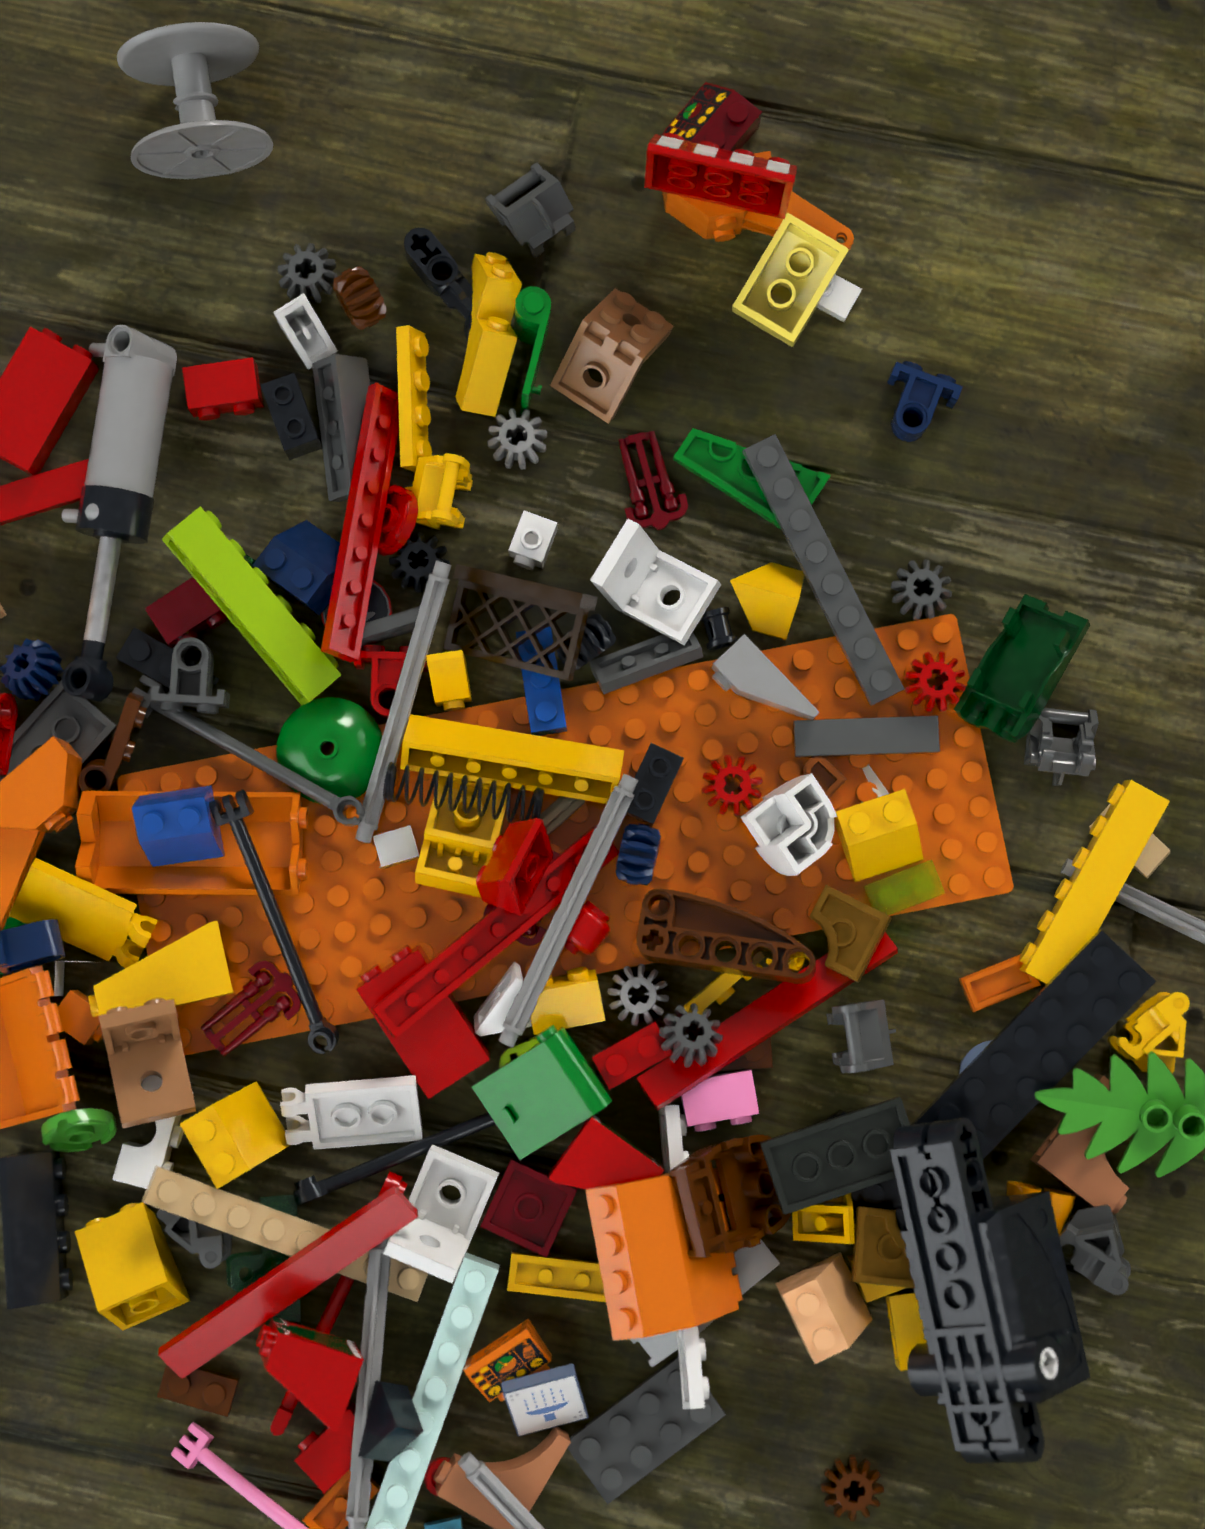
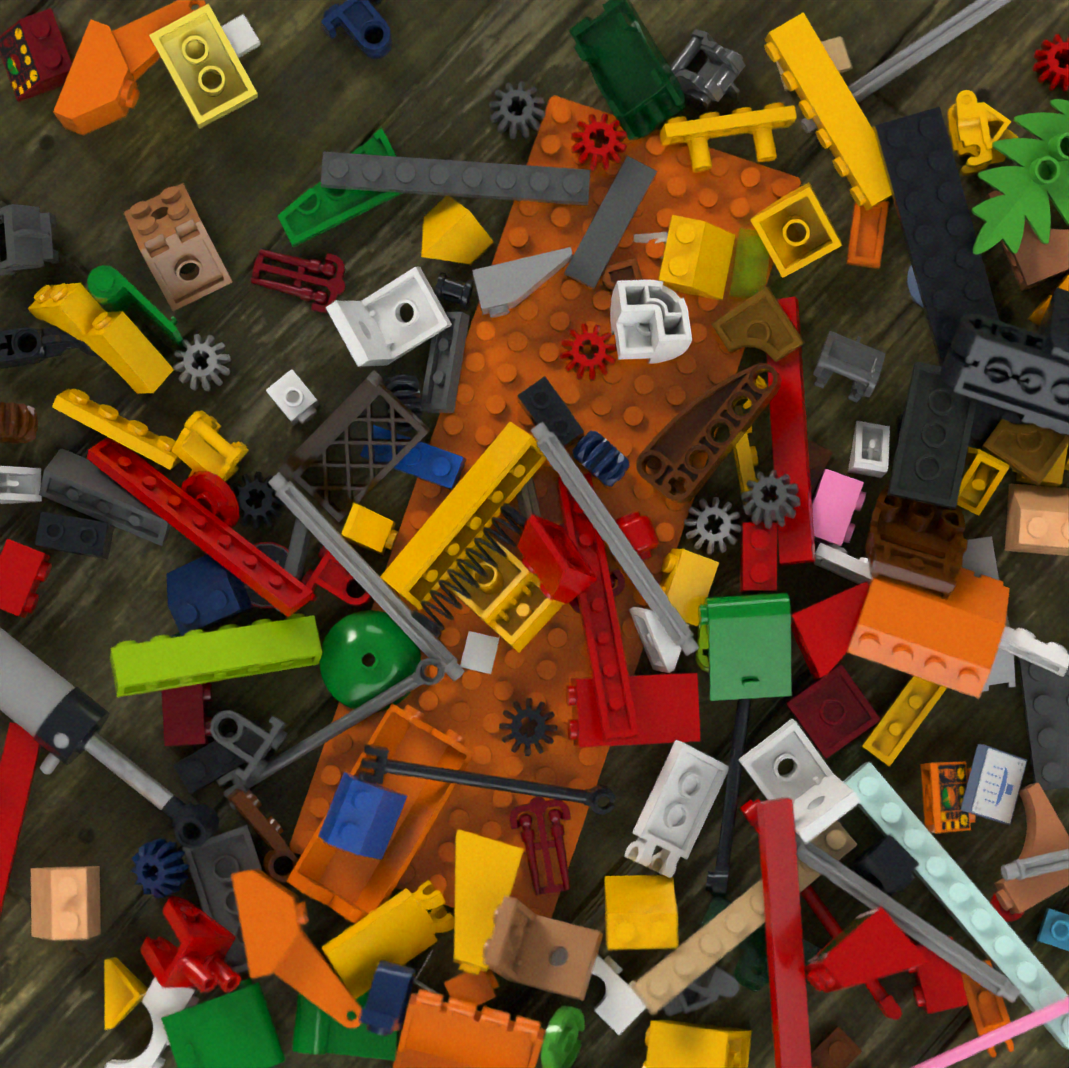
camera: 55 degrees left, 0 degrees up
black slope [358,1380,424,1462] -> none
red slope [644,133,797,219] -> none
none -> black gear [499,698,557,756]
none -> yellow plate [659,102,797,172]
none -> yellow slope [750,182,842,278]
none -> white slope [848,421,890,478]
none -> black brick [848,834,919,897]

